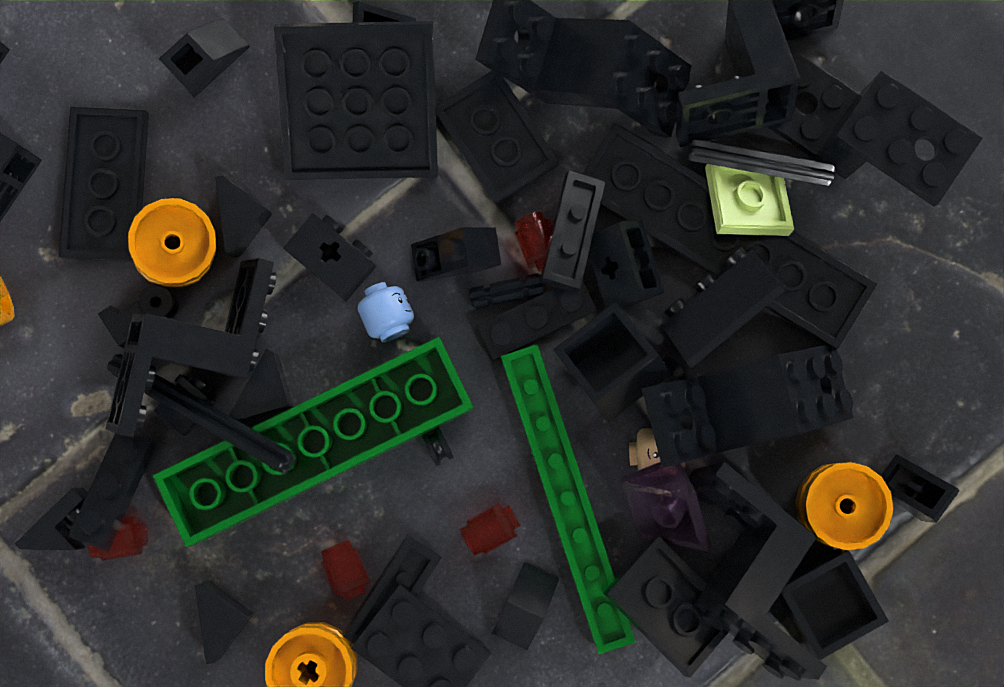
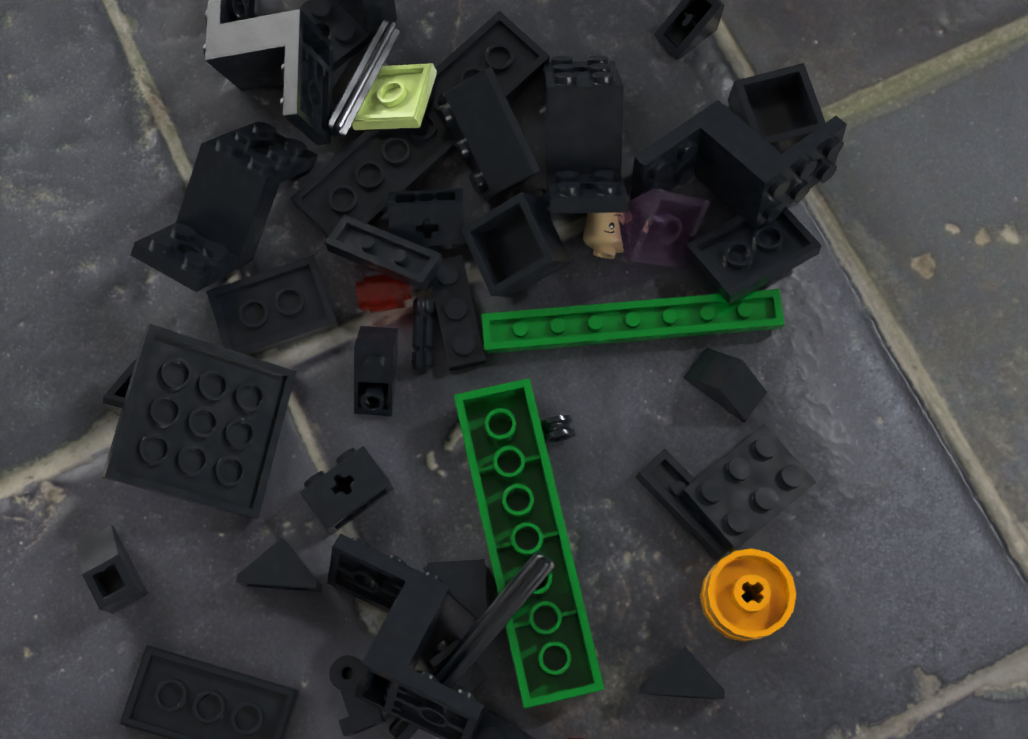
camera: 80 degrees left, 10 degrees down
light orange wheel [128,198,216,289] -> none
clear red brick [321,540,371,602] -> none
light blue head [357,282,414,343] -> none
clear red brick [460,502,521,556] -> none
light orange wheel [795,462,894,551] -> none

